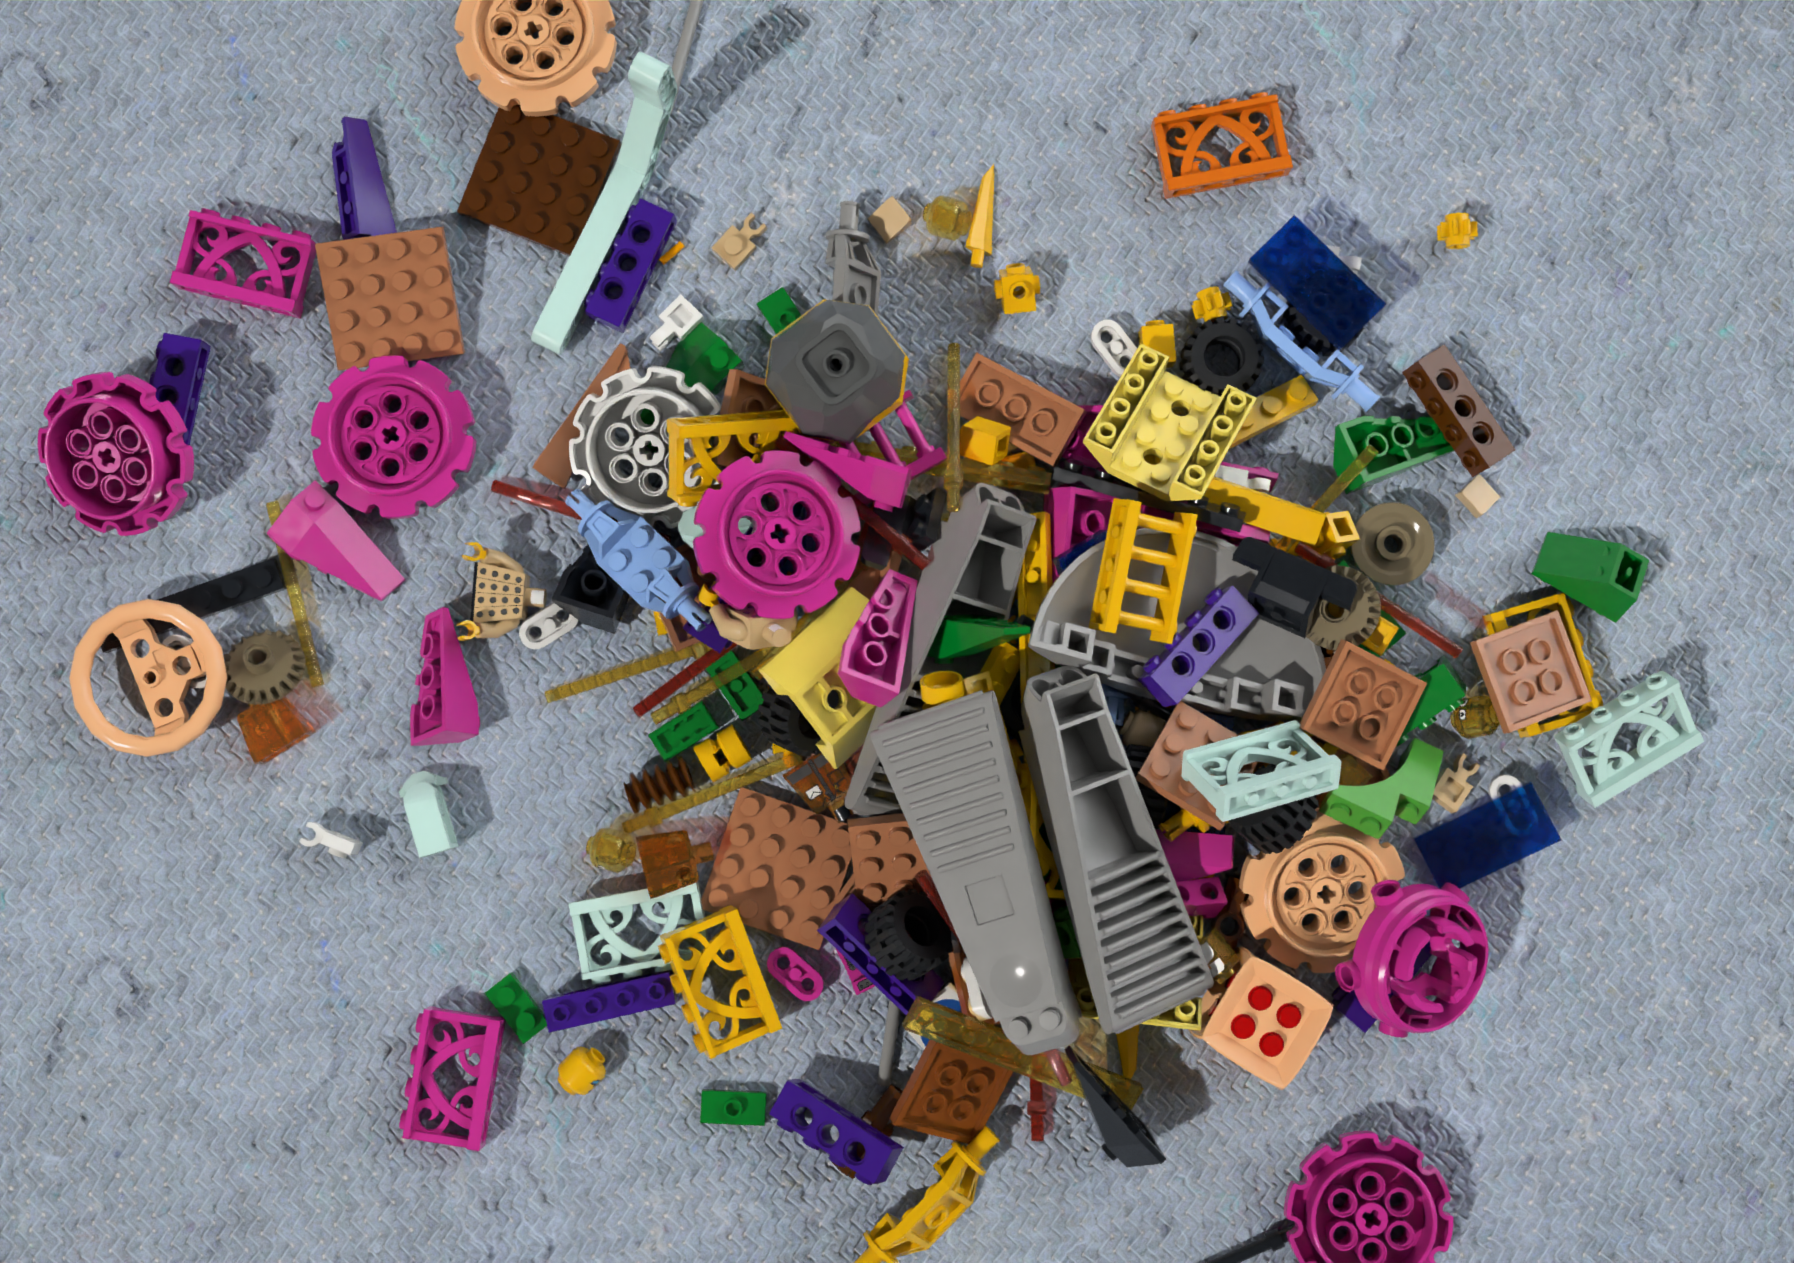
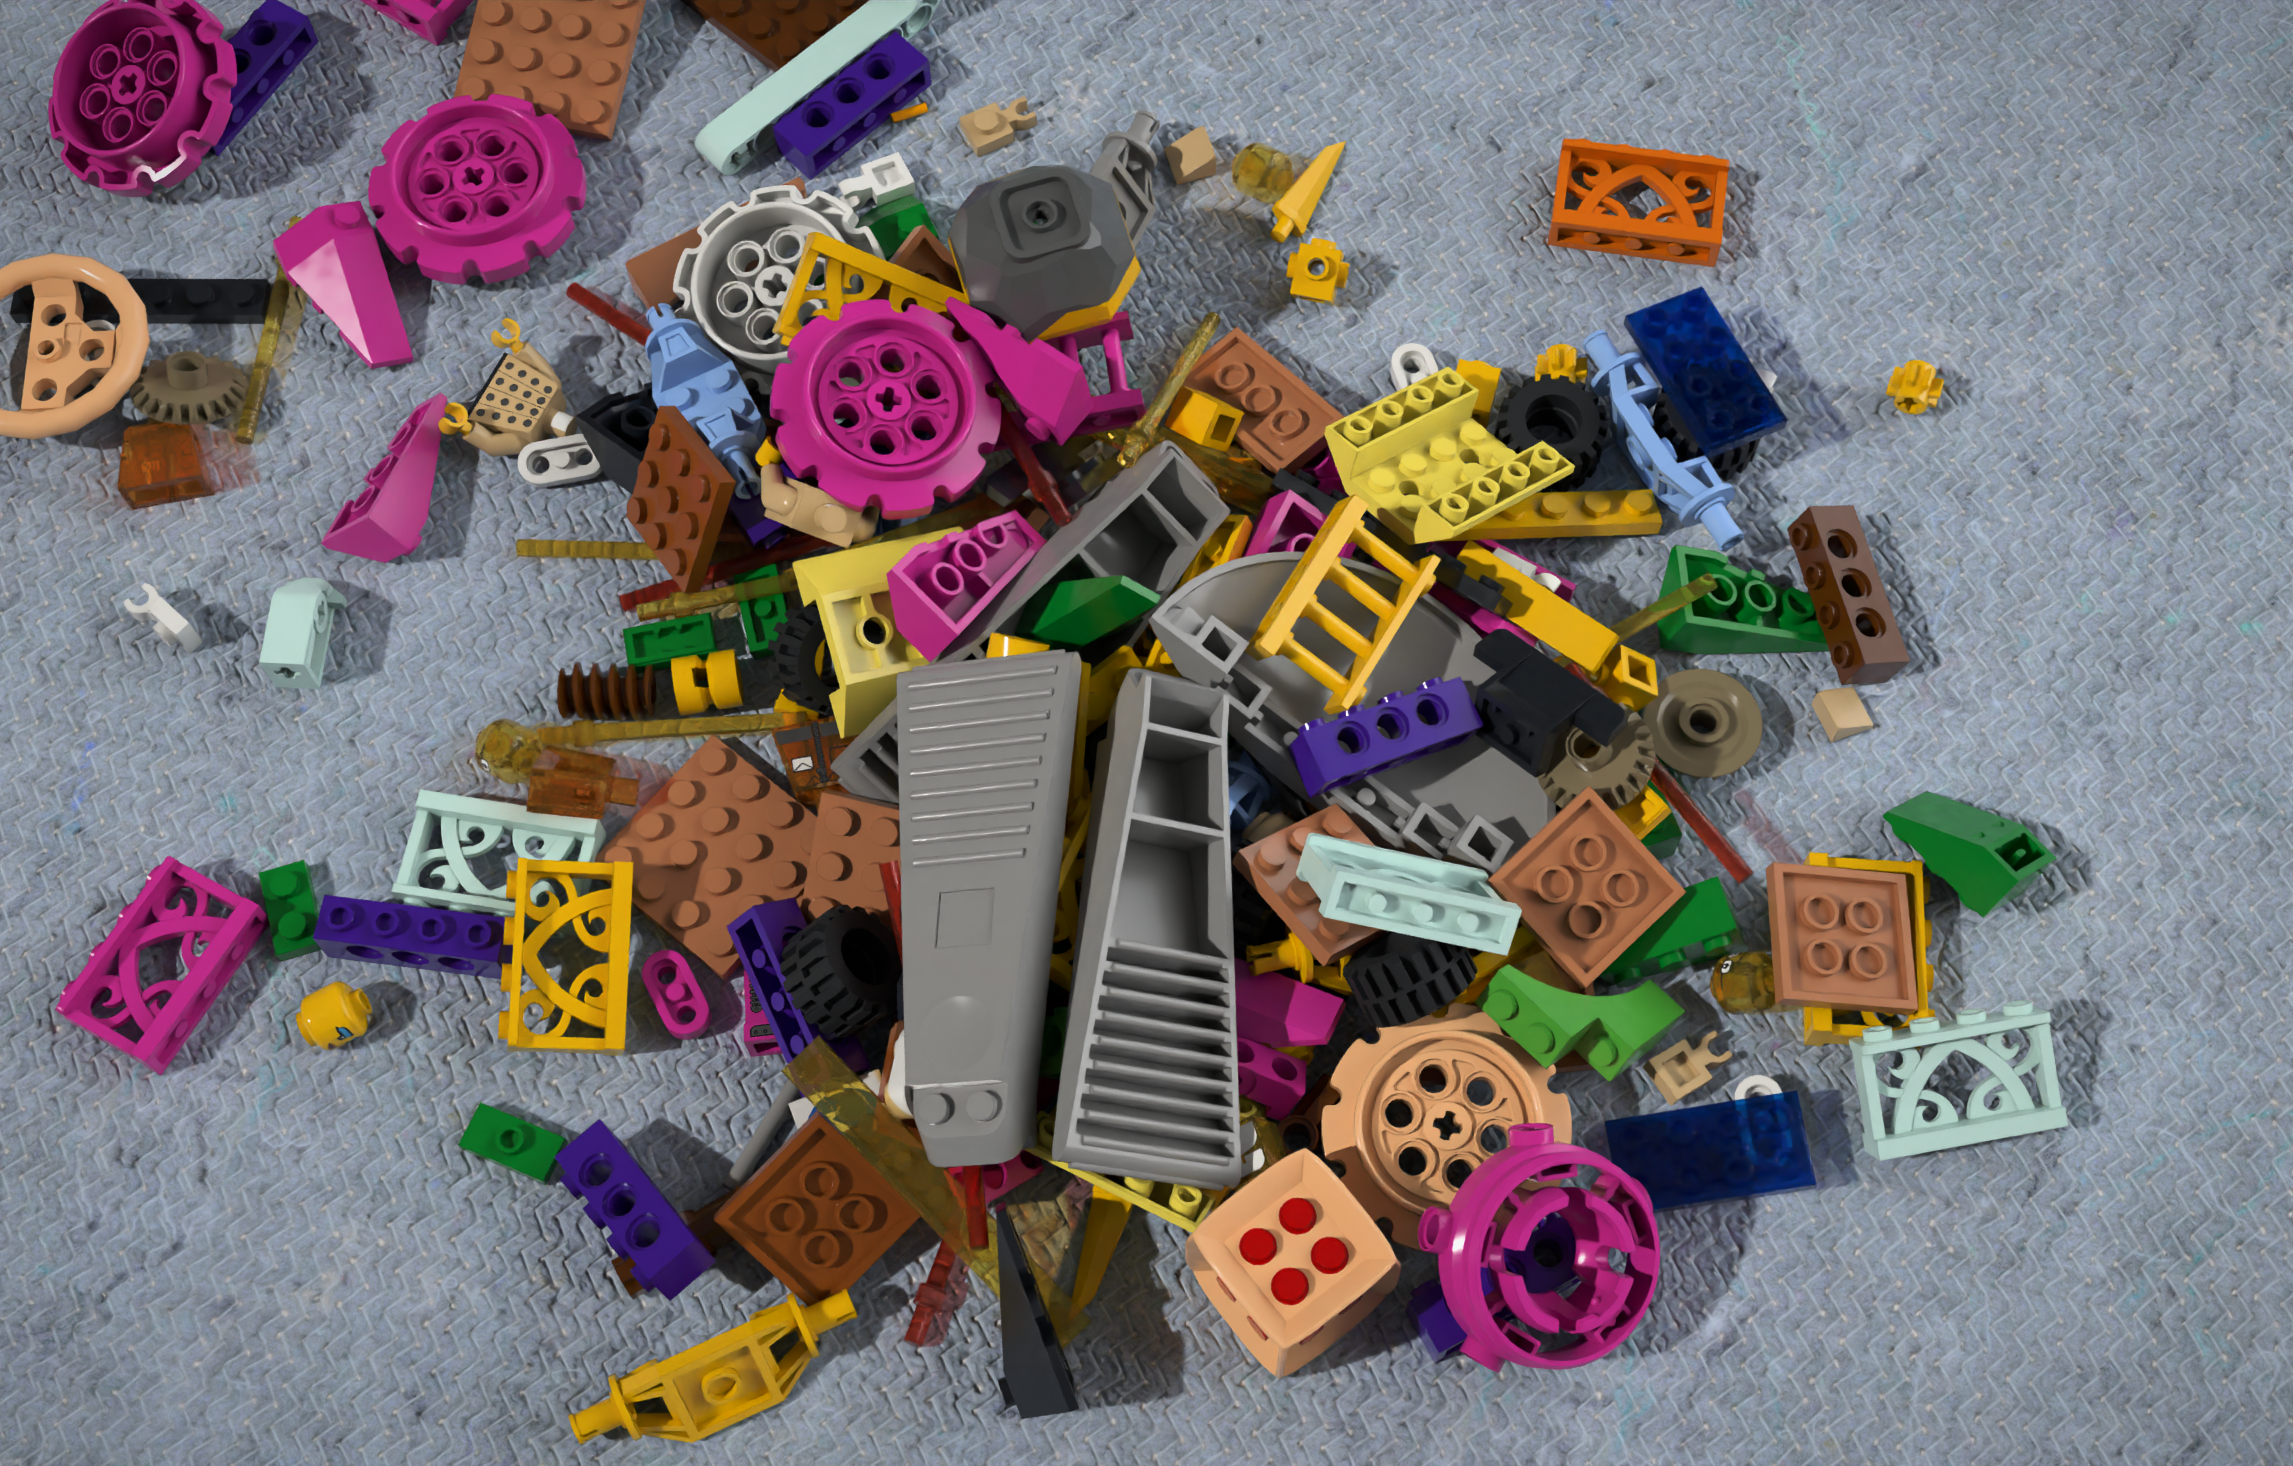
camera: 20 degrees right, 20 degrees down
none -> dark orange plate [626,406,736,593]

